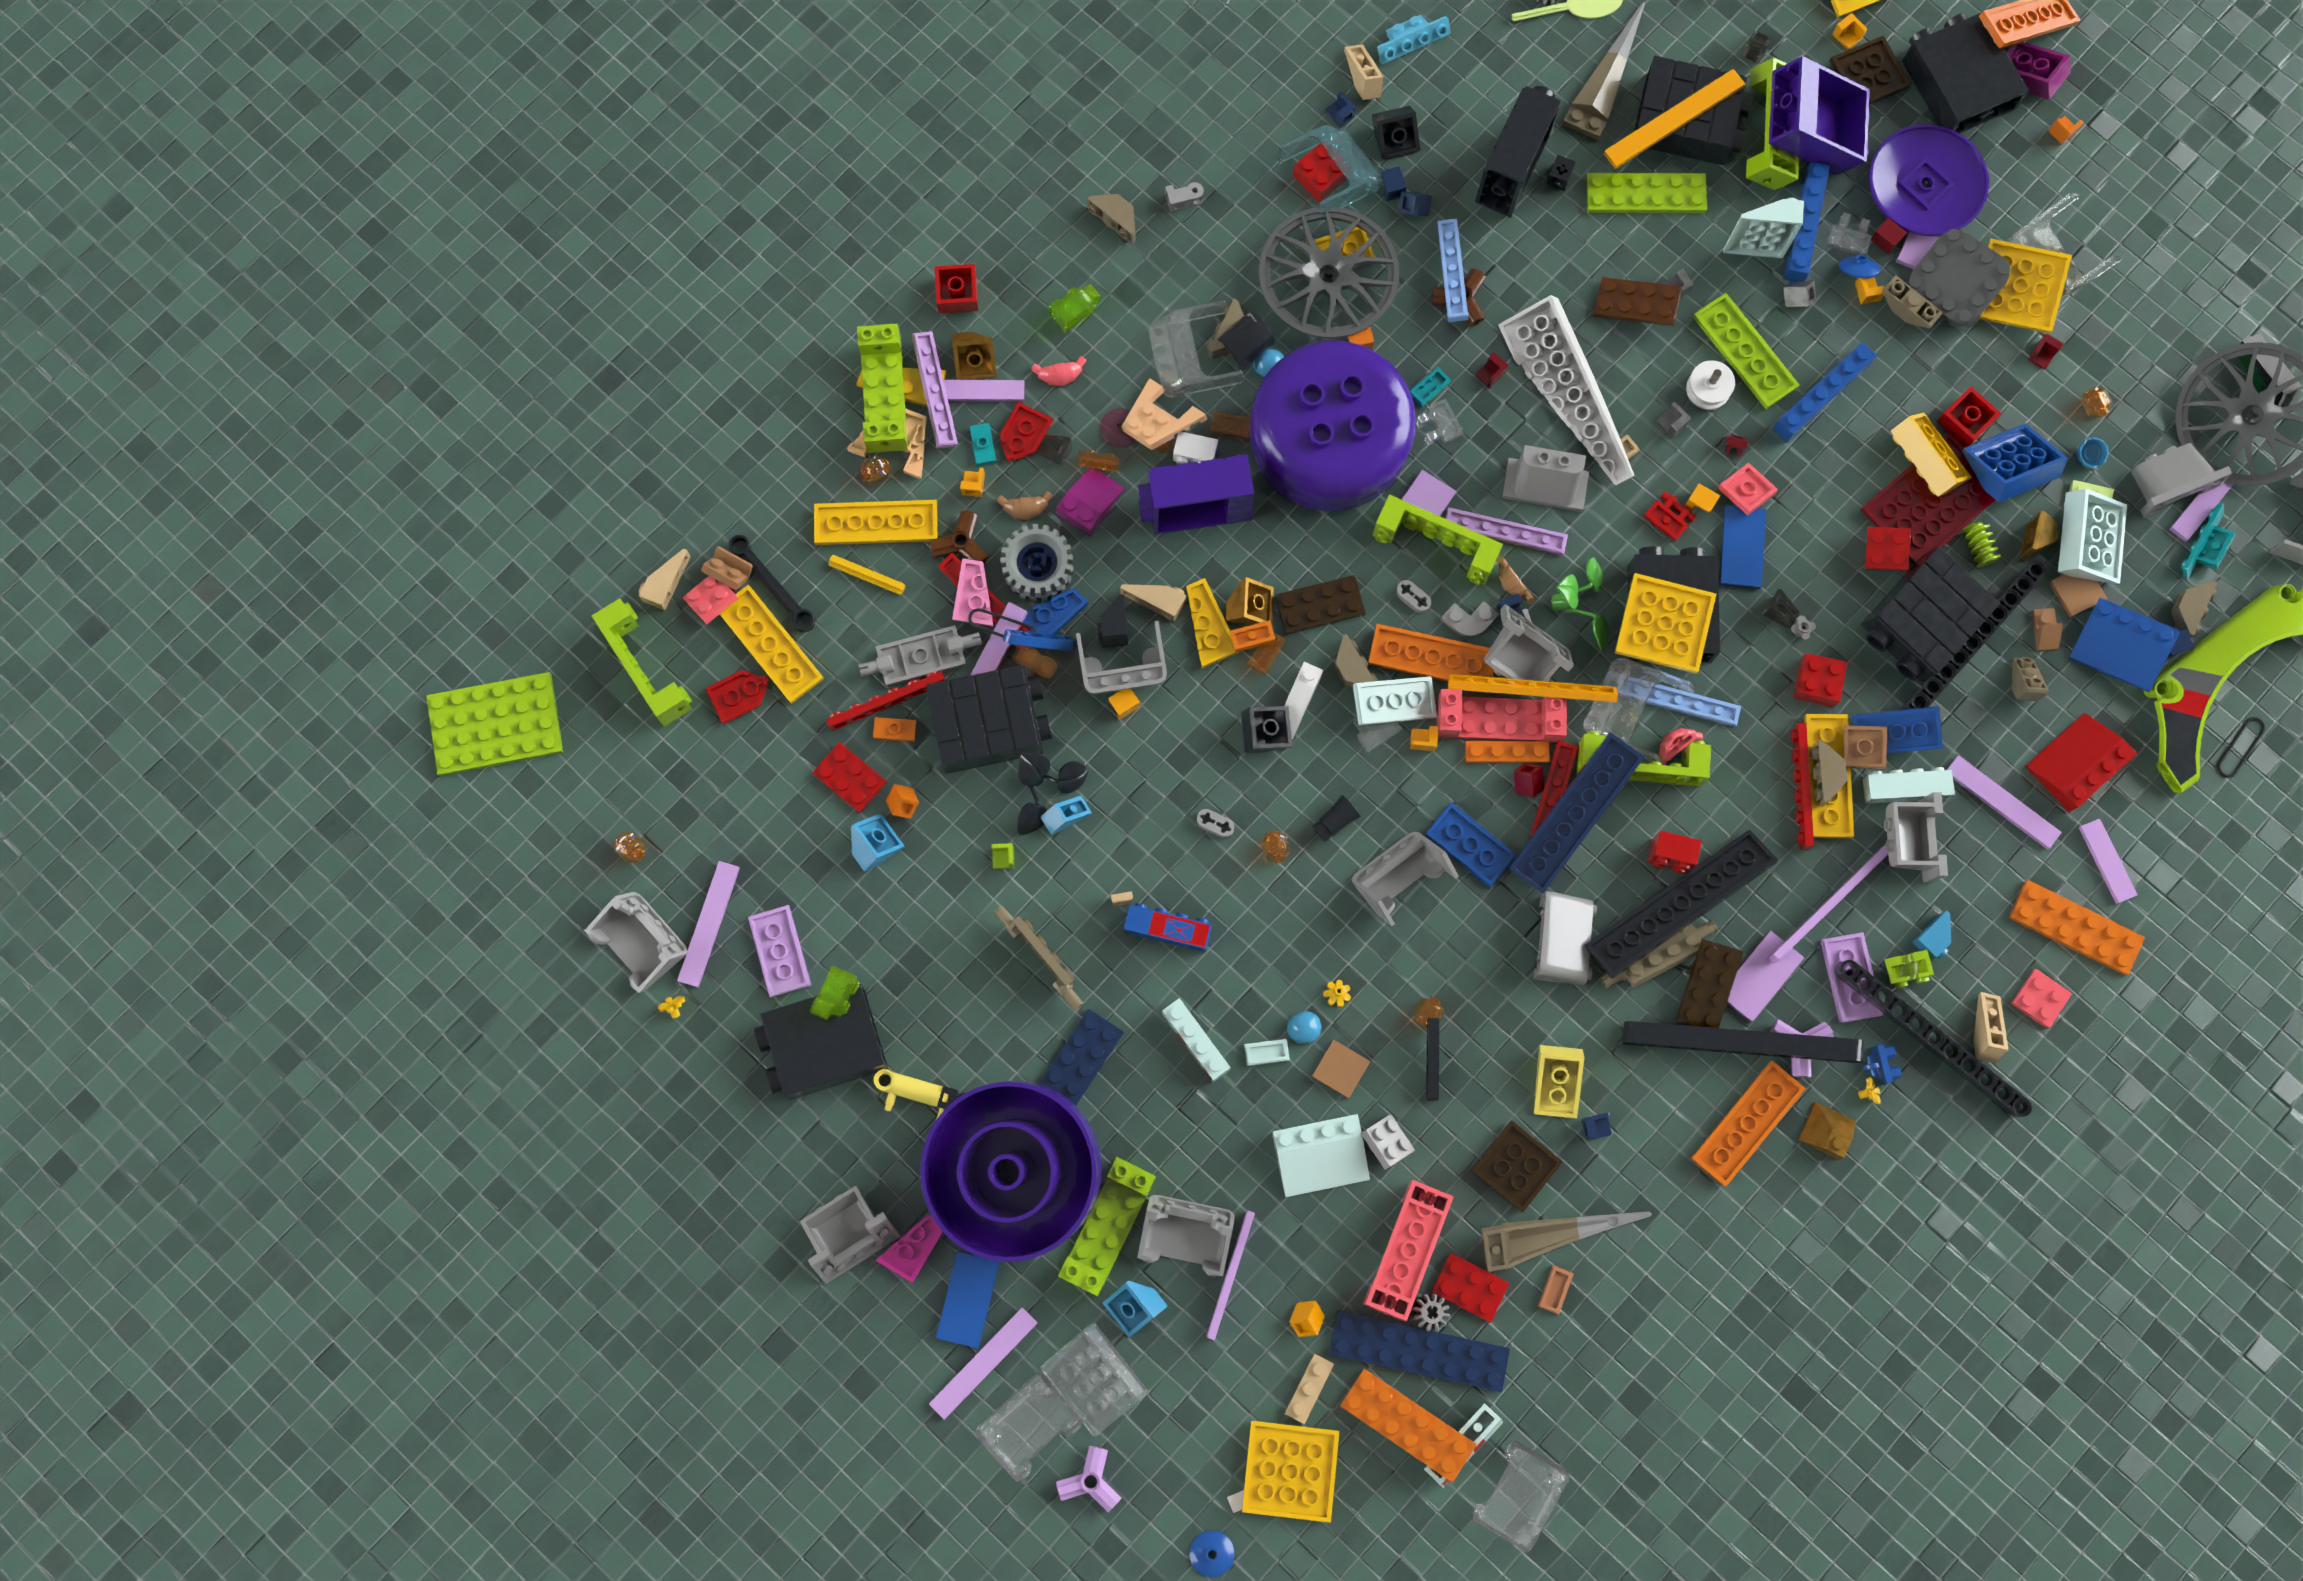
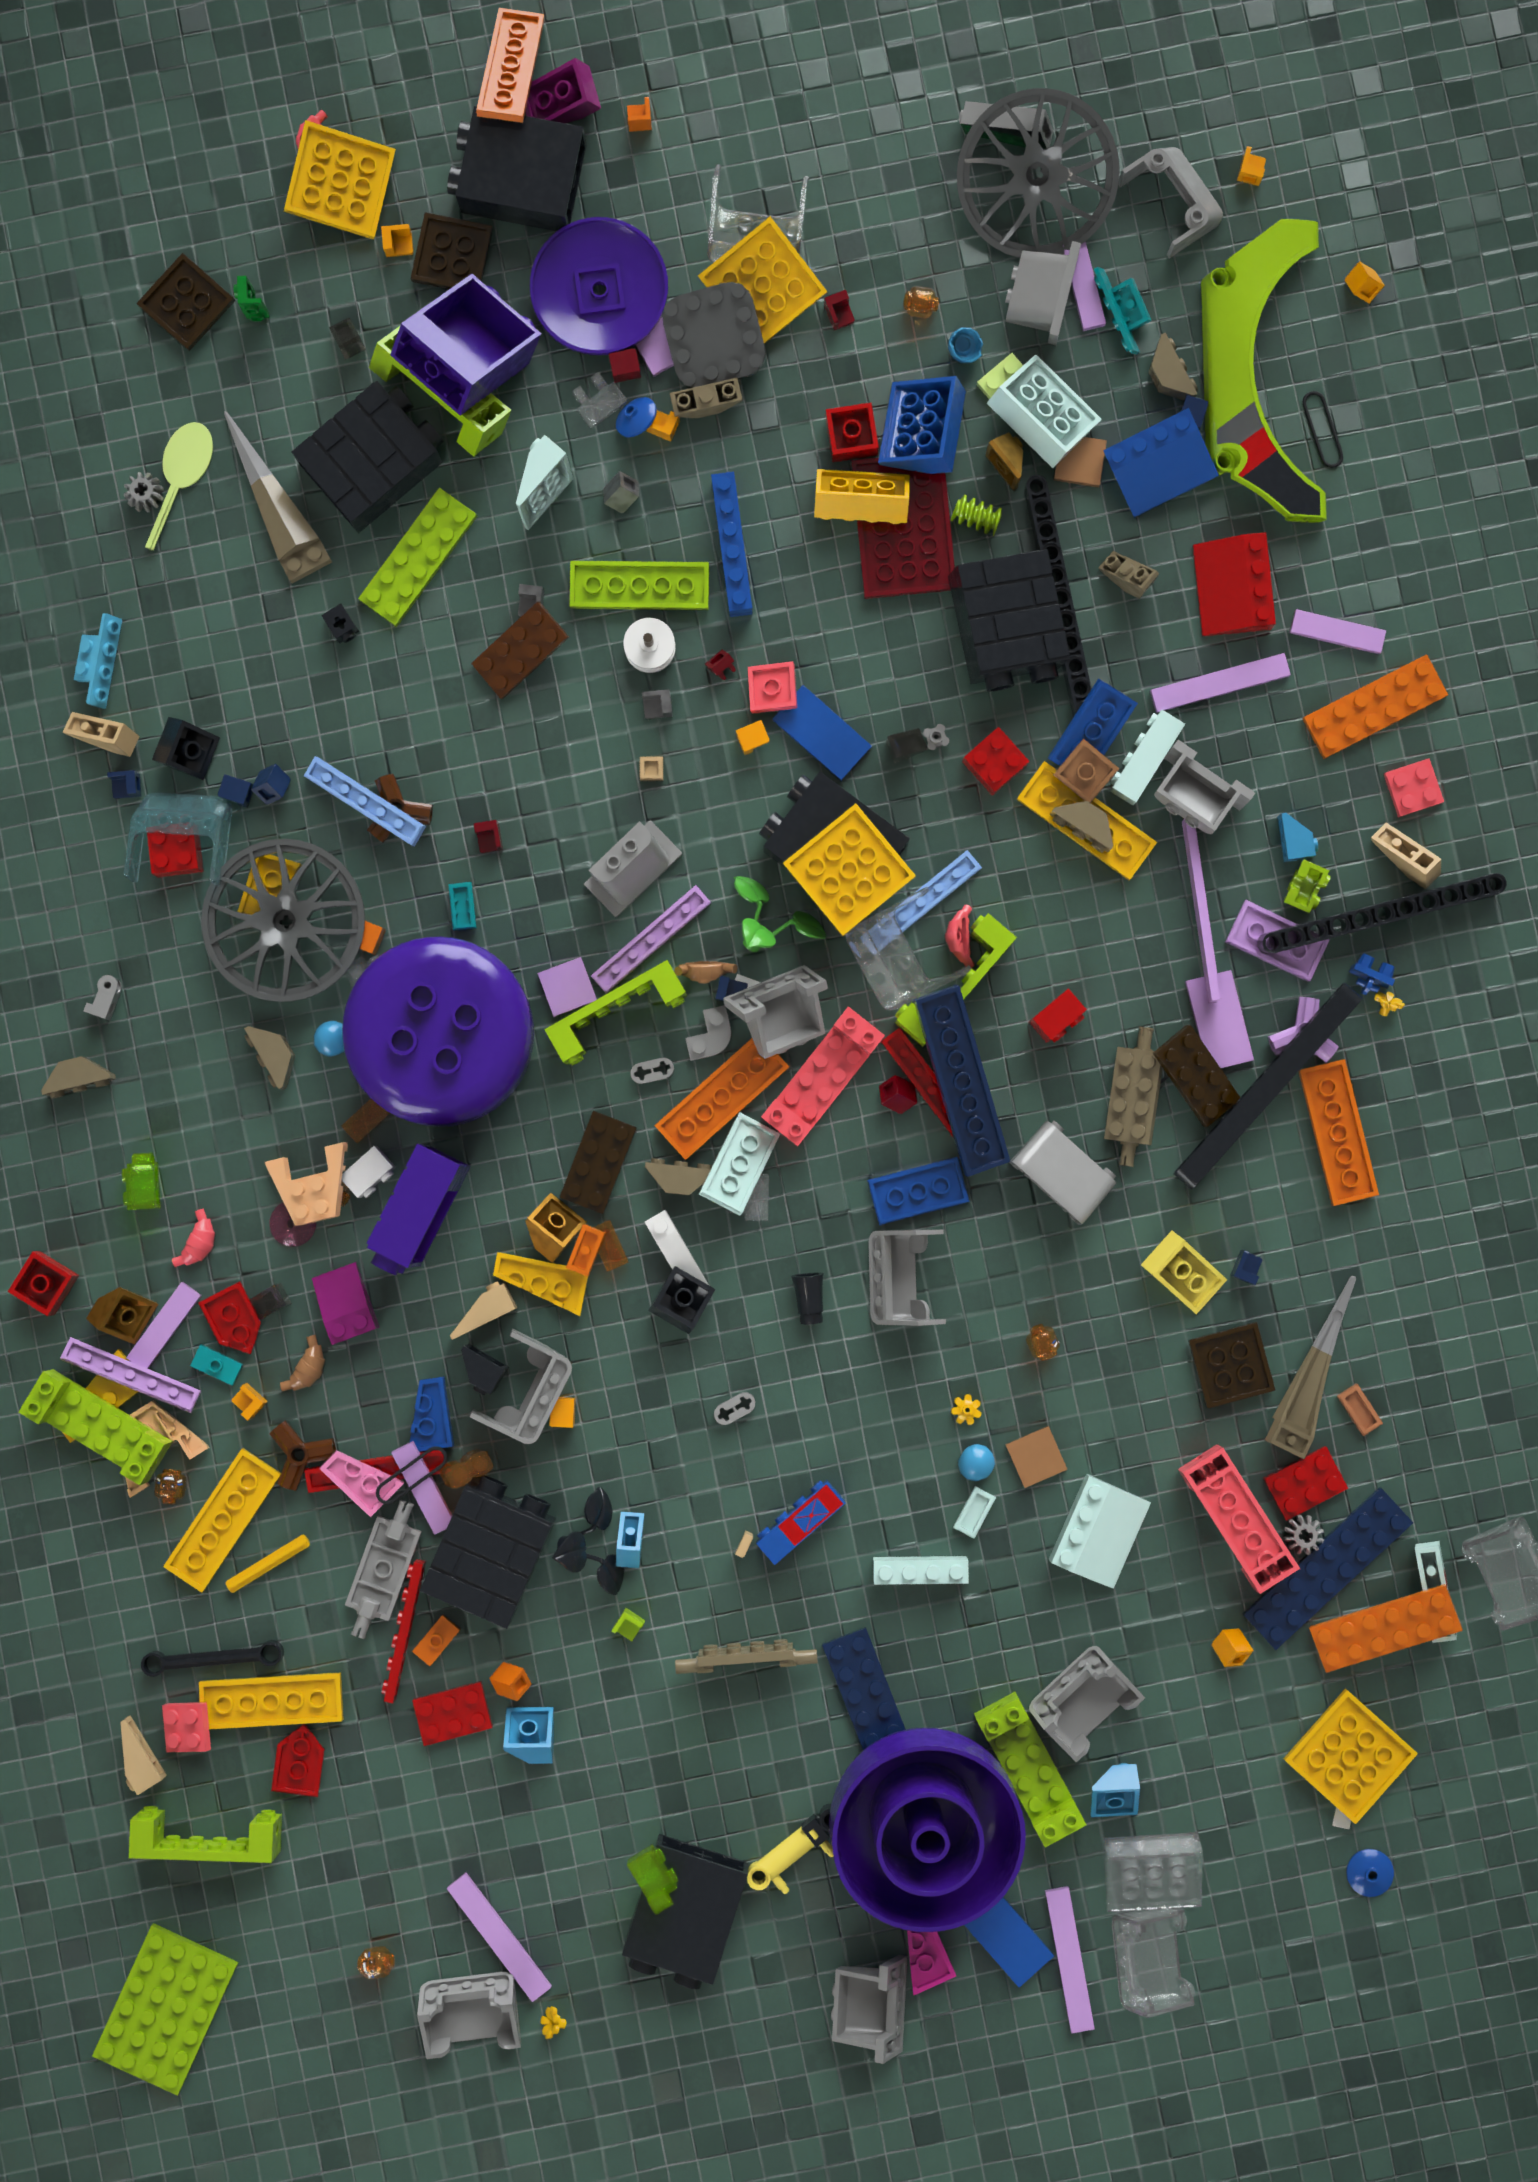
camera: 50 degrees left, 10 degrees up
medium nougat bracket [701,546,753,590] -> none
lavender tile [748,905,811,998] -> none
light grey wheel [1000,524,1074,602] -> none
blue beam [1003,629,1077,651] -> none
lavender piece [1056,1446,1121,1512] -> none
clear orange plate [1078,450,1120,472] -> none
clear windscreen [1149,300,1243,397] -> none
lavender tile [1206,1211,1255,1340] -> none
black slope [1218,311,1275,371] -> none
clear orange head [1261,830,1291,863] -> none
tan plate [1284,1354,1334,1424] -> none
plate [1361,1114,1415,1170] -> none
light orange panel [1410,726,1439,752] -> none
clear plate [1416,399,1464,446] -> none
black beam [1426,1018,1440,1101] -> none
light orange tile [1448,674,1618,702] -> none
orange plate [1465,741,1550,764] -> none
black brick [1475,86,1561,218] -> none
white wedge [1498,295,1634,485] -> none
black plate [1585,829,1778,979] -> none
light orange tile [1603,69,1745,169] -> none
red plate [1643,491,1697,542] -> none
blue brick [1783,161,1830,282] -> none
red plate [1790,723,1814,850] -> none
pearl gold slope [1798,1102,1855,1160] -> none
red brick [1864,527,1911,572] -> none
medium nougat slope [2031,608,2063,651] -> none

